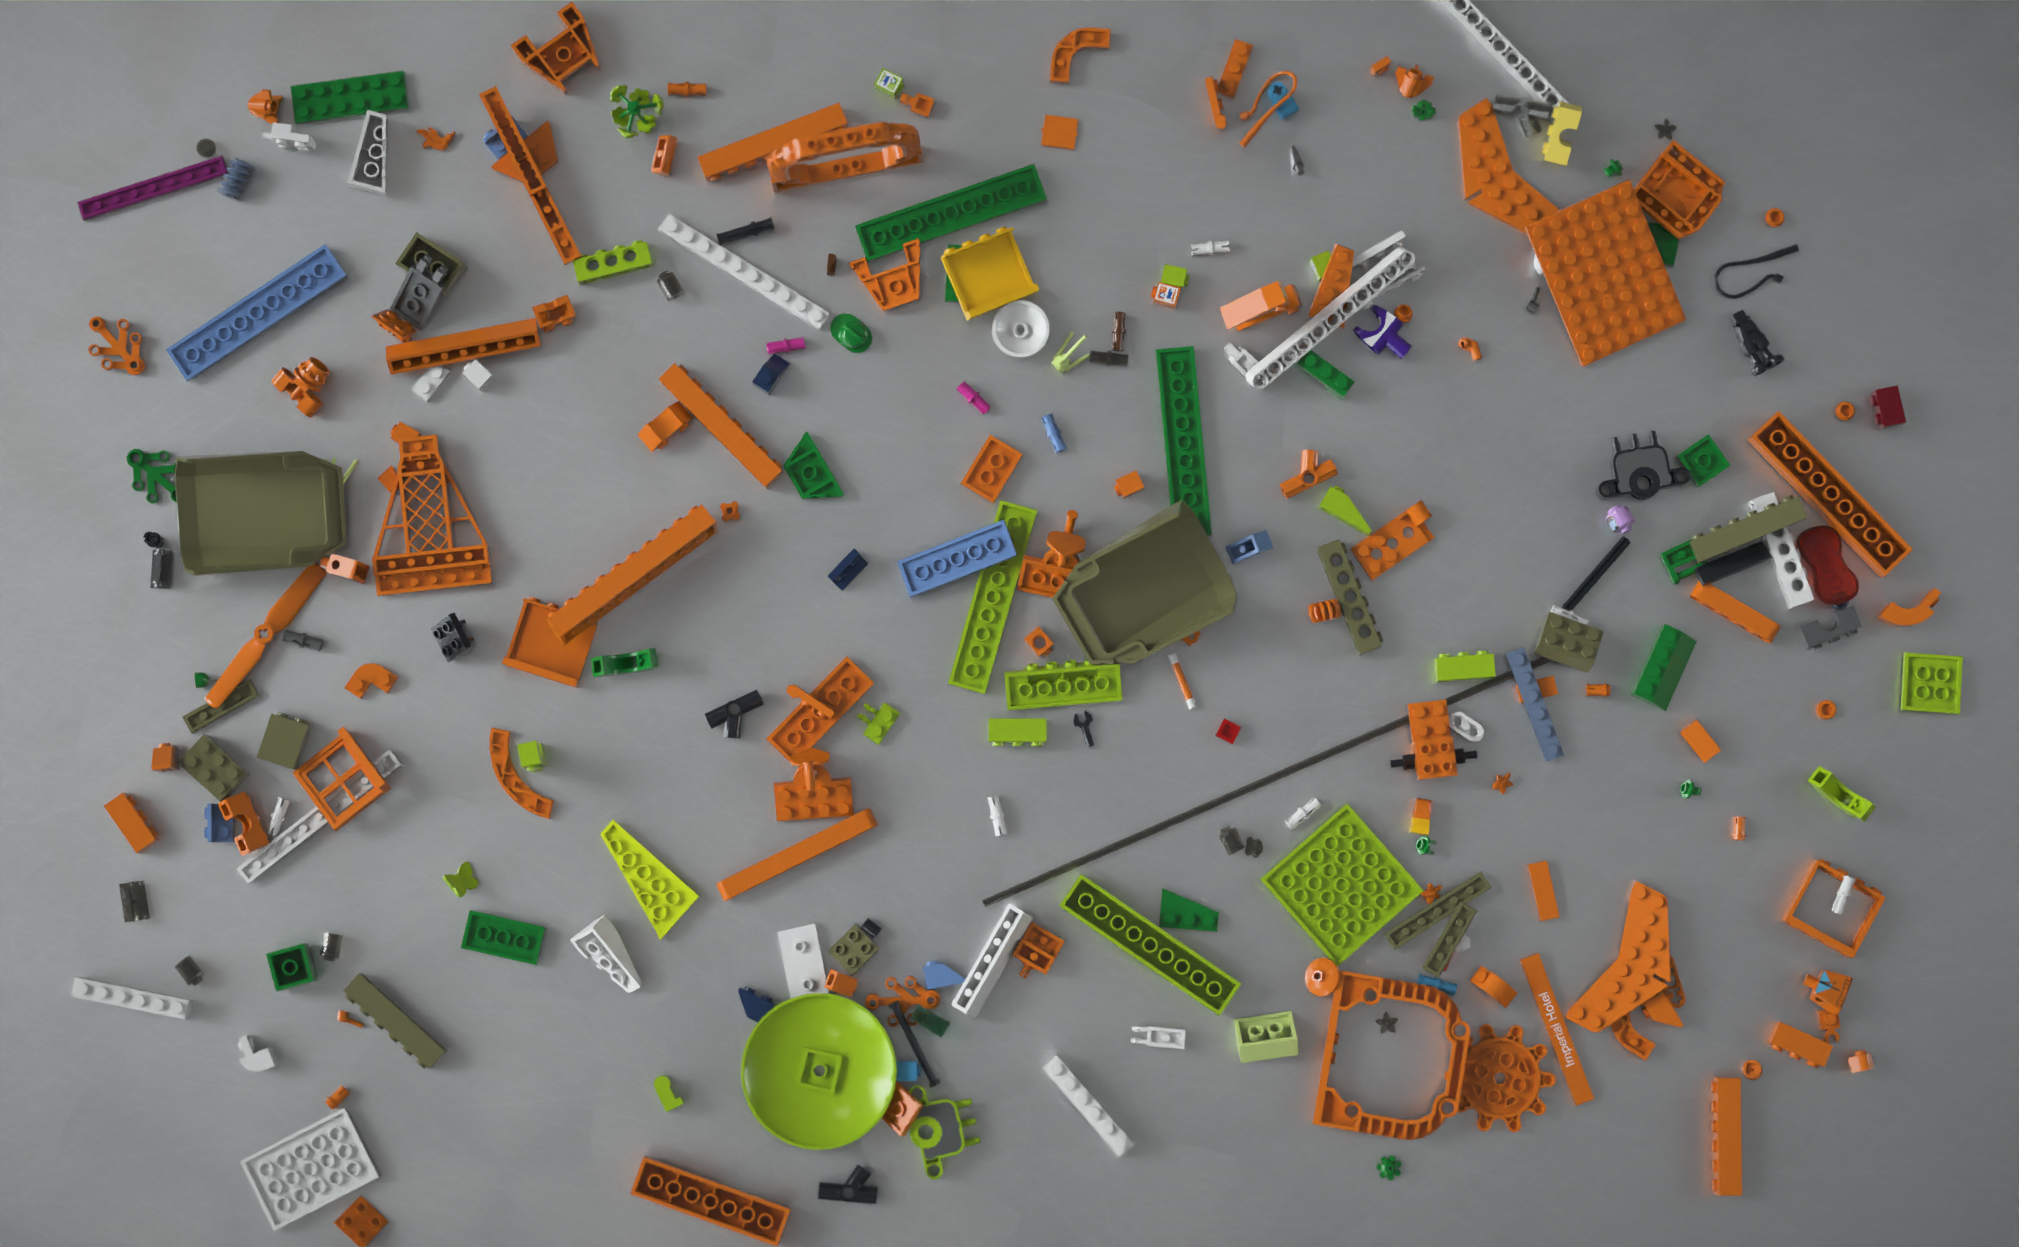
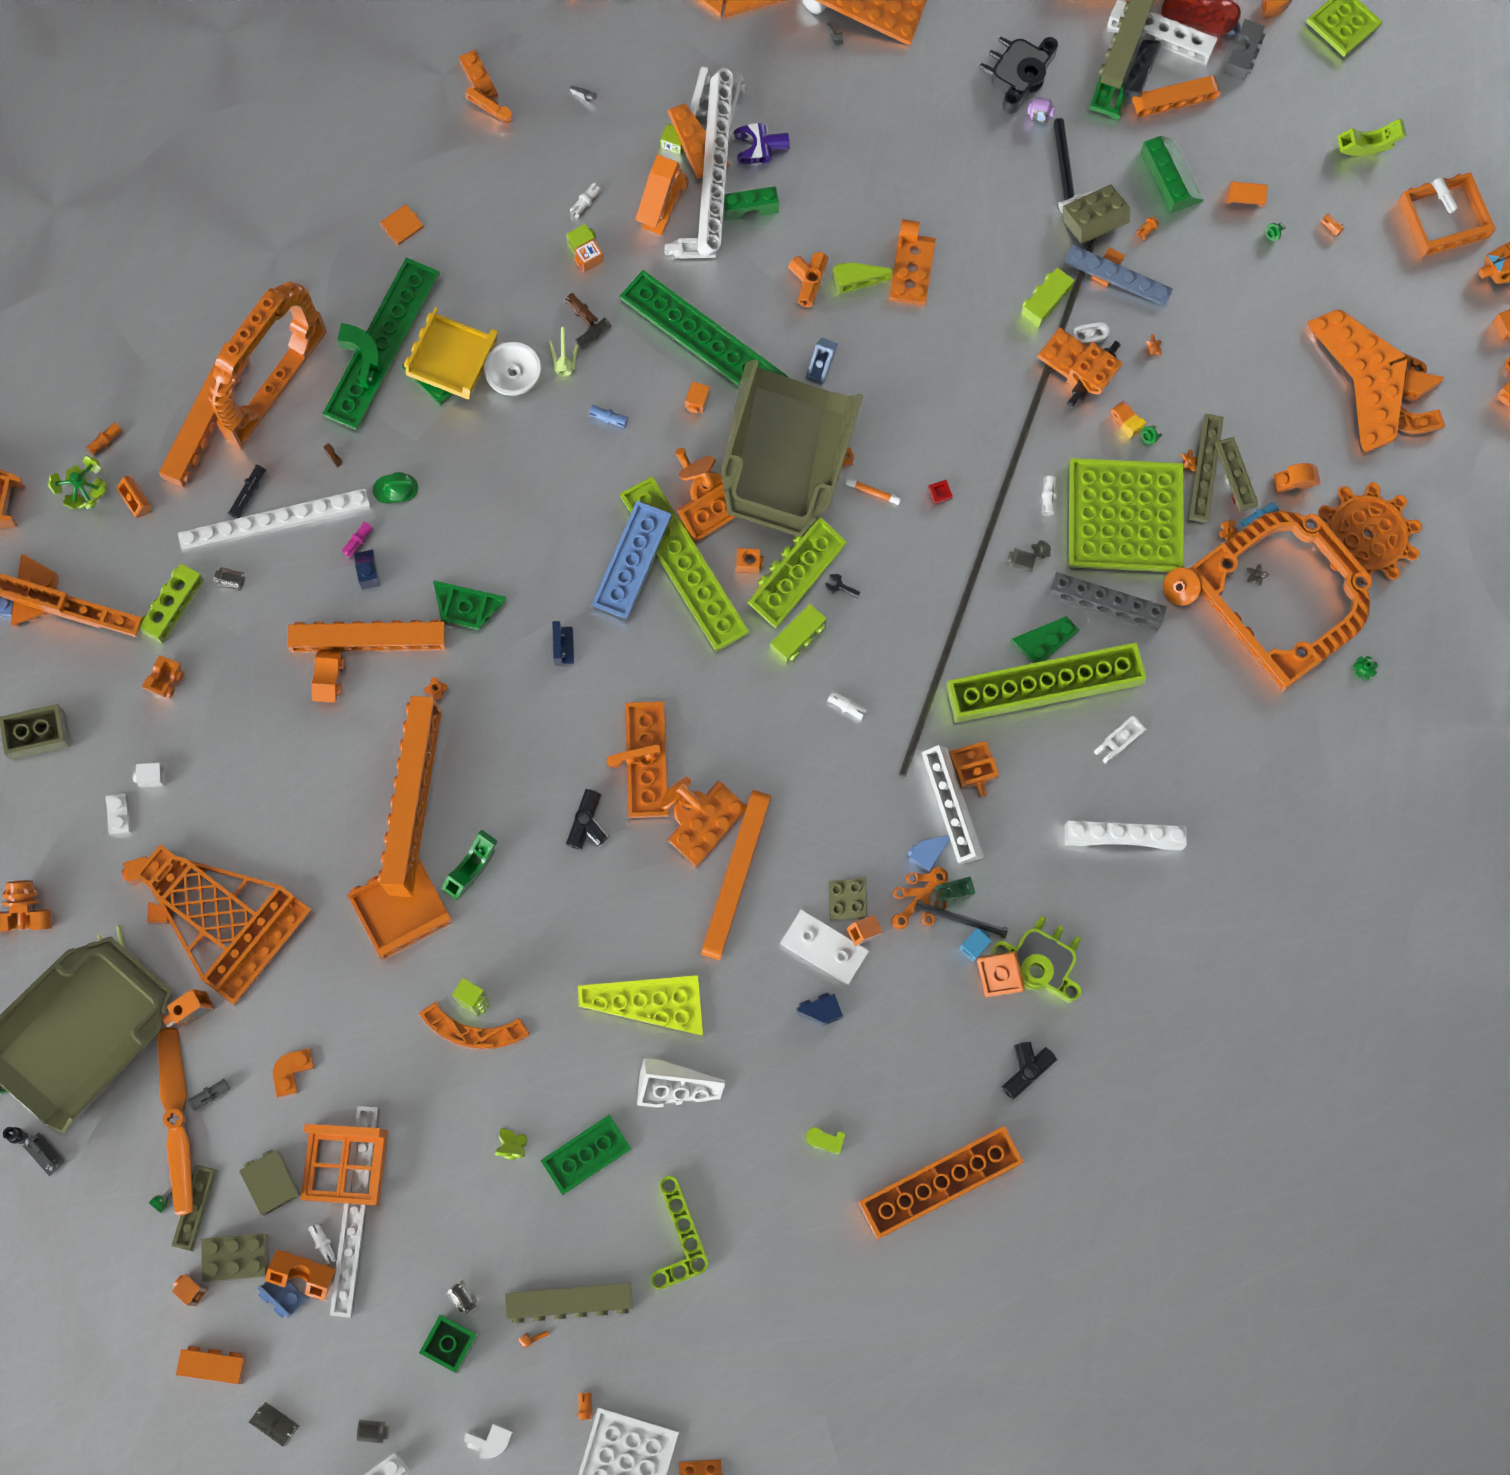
camera: 50 degrees left, 10 degrees down
orange hinge [371,309,417,343] -> none
orange brick [386,318,541,375] -> none
dark grey tile [390,254,449,331] -> none
black plate [431,612,475,662] -> none
lime dish [741,993,897,1150] -> none
orange wing [849,239,921,311] -> none
lime hinge [857,702,900,745] -> none
black hinge [860,918,882,939] -> none
brick [874,68,905,99] -> none
dark pink axle [957,381,991,414] -> none
orange plate [960,435,1023,504] -> none
orange plate [1050,27,1110,84] -> none
yellowish green slope [1234,1011,1299,1063] -> none
orange piece [1239,71,1298,148] -> none
dark azure piece [1267,82,1299,120] -> none
orange gear [1308,599,1341,623] -> none
olive brick [1316,539,1383,655] -> none
orange plate [1394,304,1413,323] -> none
orange arm [1458,337,1483,361] -> none
orange tile [1520,953,1594,1106] -> none
orange tile [1527,861,1560,921] -> none
green plate [1676,434,1730,487] -> none
orange tile [1816,700,1837,720] -> none
none -> green arch [337,323,381,388]
none -> lime beam [651,1176,708,1290]
none -> dark grey brick [1048,572,1167,631]
none -> orange plant [1219,520,1238,541]

